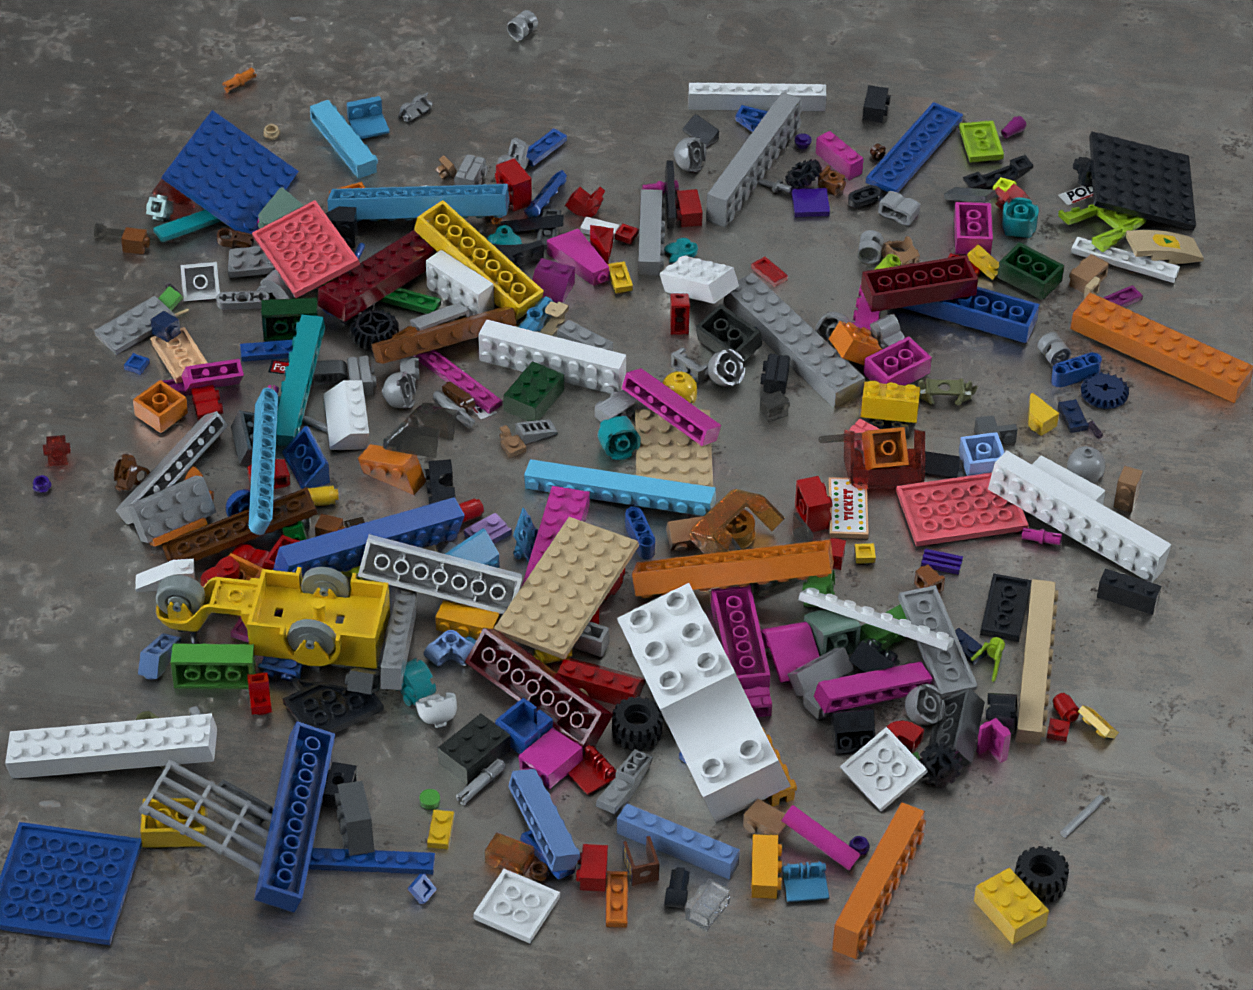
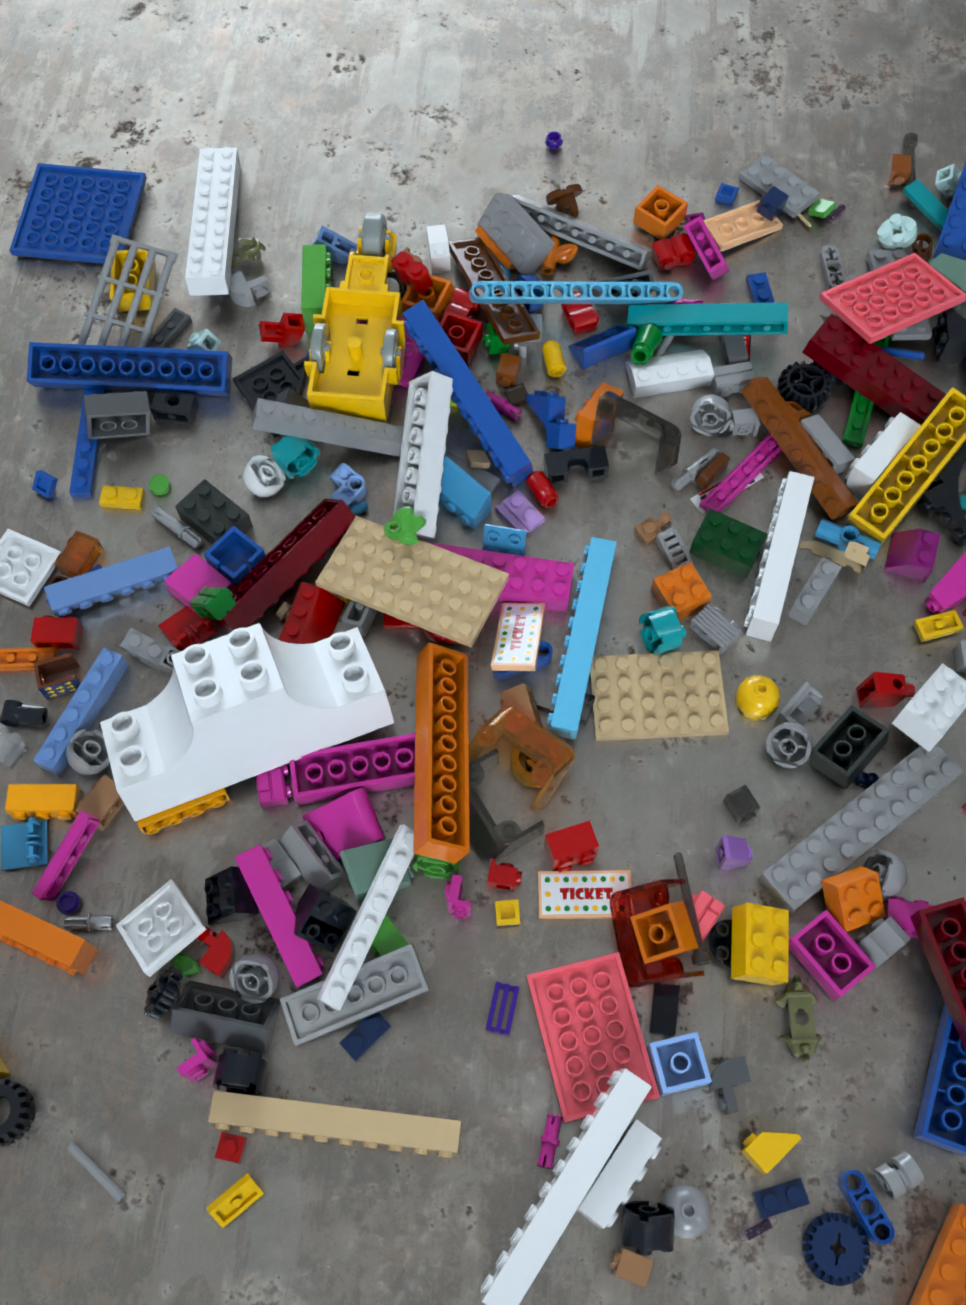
camera: 90 degrees right, 20 degrees up
clear red brick [43,435,71,466] -> none
white slope [180,262,220,302] -> none
dark green brick [261,298,318,342] -> none
light orange brick [435,600,500,640] -> none
dark pink brick [622,368,722,446] -> none
black brick [760,354,790,395] -> none
dark orange brick [914,565,945,593] -> none
lime plant [971,637,1005,682] -> none
black tile [980,573,1032,642] -> none
red brick [1052,693,1080,722] -> none
black brick [1097,568,1162,615] -> none
none -> light grey axle [64,913,114,932]
none -> light grey cylinder [66,729,110,775]
none -> light aqua brick [186,328,222,351]
none -> green brick [189,586,236,621]
none -> bright green plate [384,507,426,545]
none -> dark pink bracket [445,874,472,919]
none -> tile [491,603,546,671]
none -> blue arch [526,390,576,449]
none -> black brick [622,1201,675,1256]
none -> green plant [631,324,662,365]
none -> orange brick [651,562,712,621]
none -> medium lavender slope [715,835,753,870]
none -> light aqua plate [877,214,917,250]

